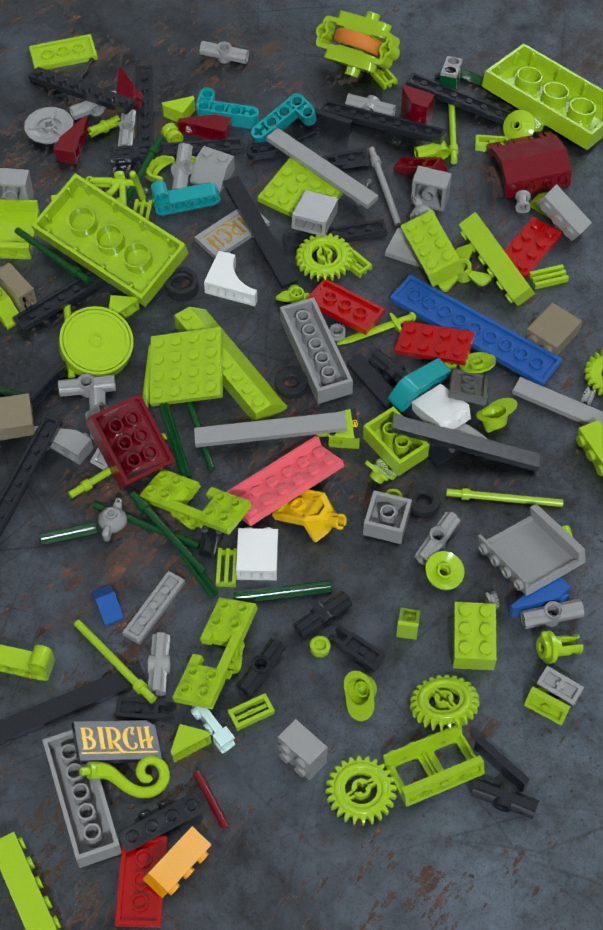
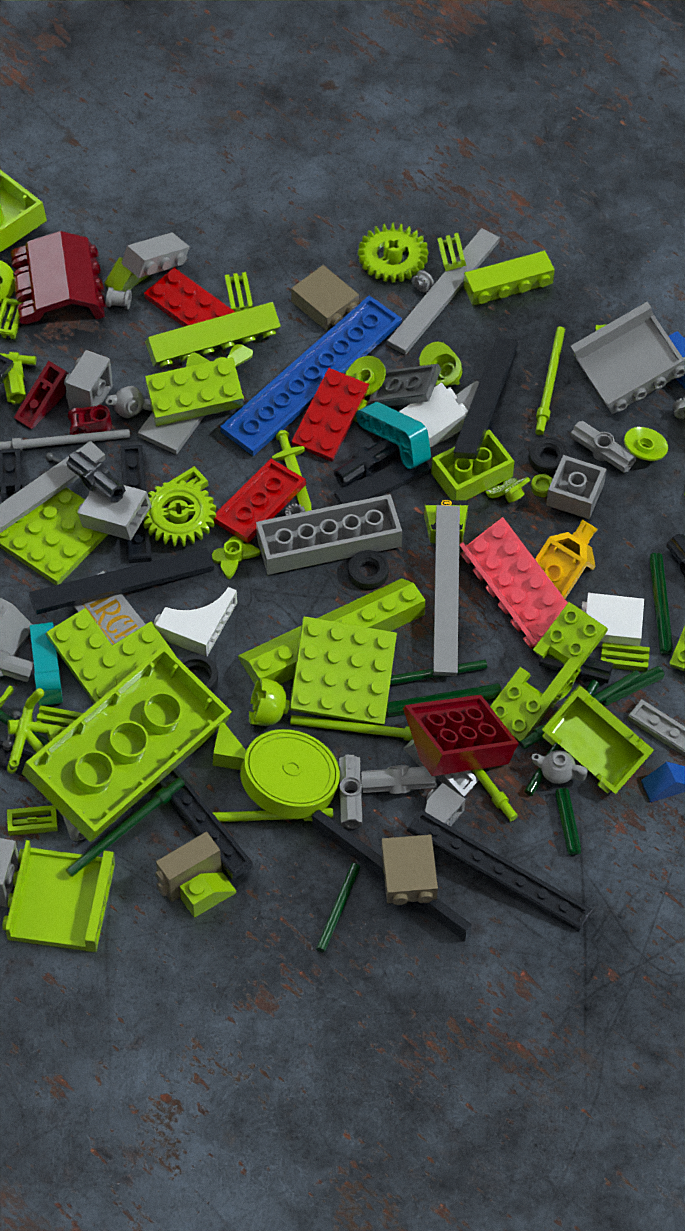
camera: 85 degrees left, 0 degrees up
none -> lime plate [46,608,176,704]
none -> black piece [66,451,126,502]
none -> dark red piece [68,405,112,435]
none -> lime cylinder [249,677,290,726]
none -> lime windscreen [542,685,654,794]

